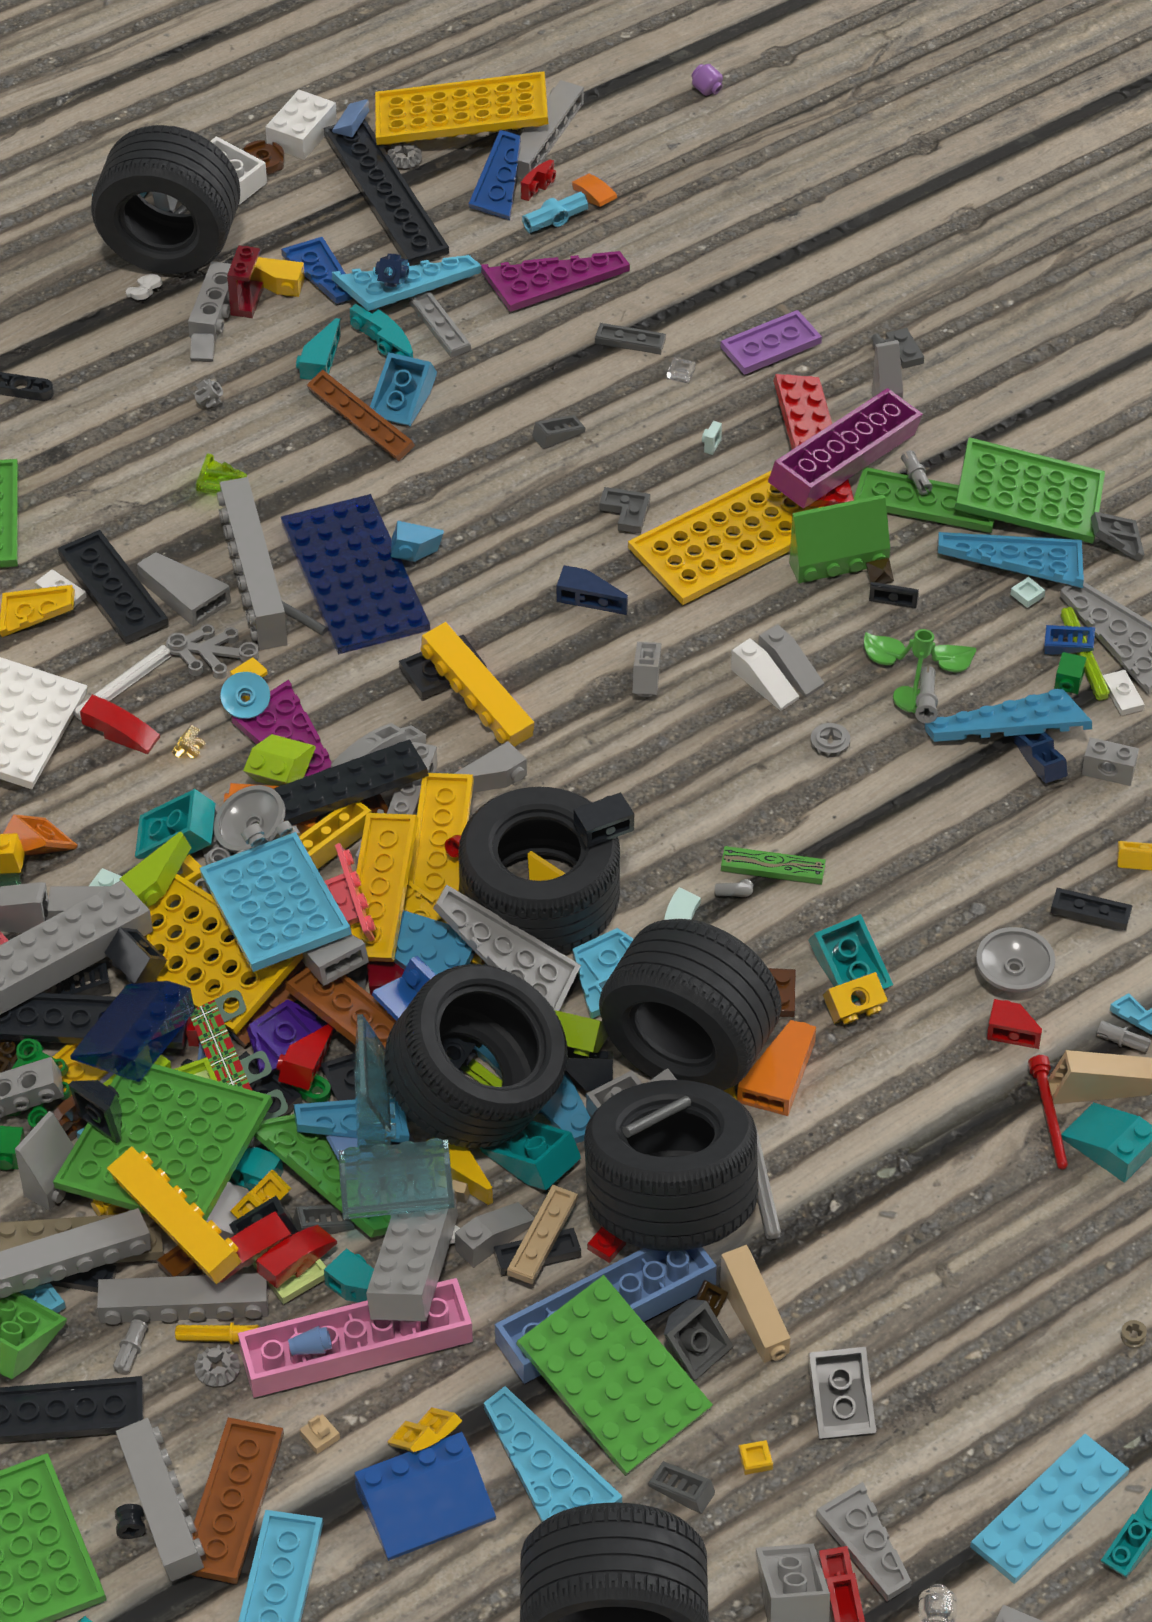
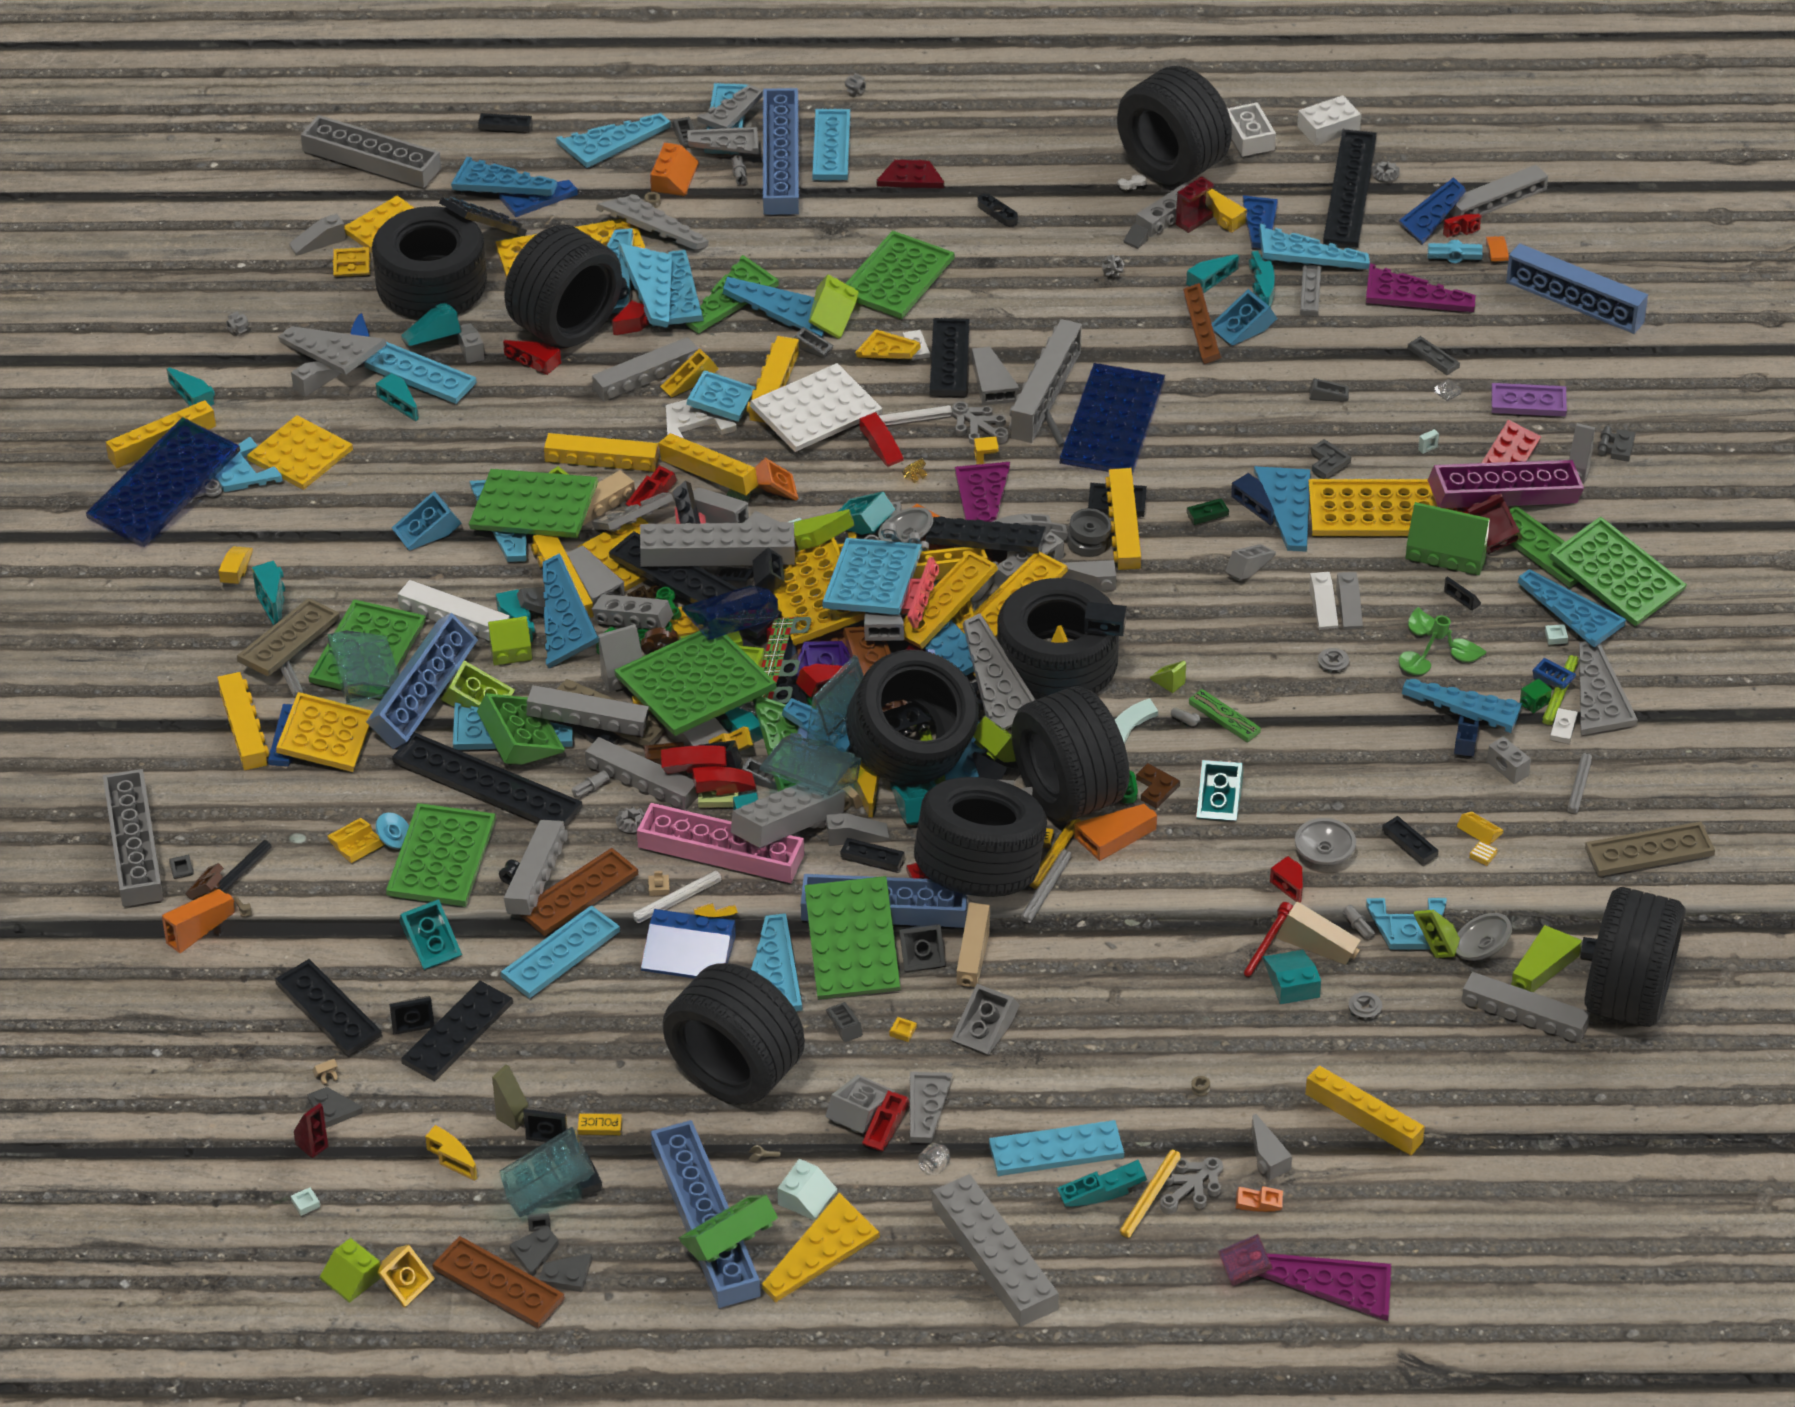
camera: 35 degrees right, 5 degrees down
black slope [68,1080,122,1144] -> none
yellow brick [107,1146,242,1285] -> none
yellow axle [175,1322,260,1345] -> none
clear neon green wing [196,453,247,494] -> none
medium azure dish [220,672,270,719] -> none
reddish brown plate [243,140,284,175] -> none
lime slope [243,734,316,786] -> none
medium blue cone [288,1326,332,1356] -> none
medium blue slope [332,99,369,137] -> none
yellow piece [375,71,549,145] -> none
dark blue brick [375,253,409,287] -> none
dark azure slope [391,521,444,562] -> none
tan tile [507,1185,578,1285] -> none
dark grey bar [622,1096,691,1137] -> none
medium lavender head [691,64,723,96] -> none
dark brown slope [695,1280,728,1318] -> none
yellow brick [823,972,888,1025] -> none
dark brown slope [866,558,894,584] -> none
light grey pin [901,450,933,495] -> none
light grey pin [915,666,938,723] -> none
dark grey wing [1091,512,1145,561] -> none
none -> white axle [633,871,721,923]
none -> dark grey wheel [1067,508,1111,557]
none -> lime slope [1150,660,1186,693]
none -> dark green plate [1187,498,1229,525]
none -> dark azure wing [1254,466,1310,552]
none -> dark red panel [1467,494,1522,554]
none -> medium blue brick [1506,243,1648,334]

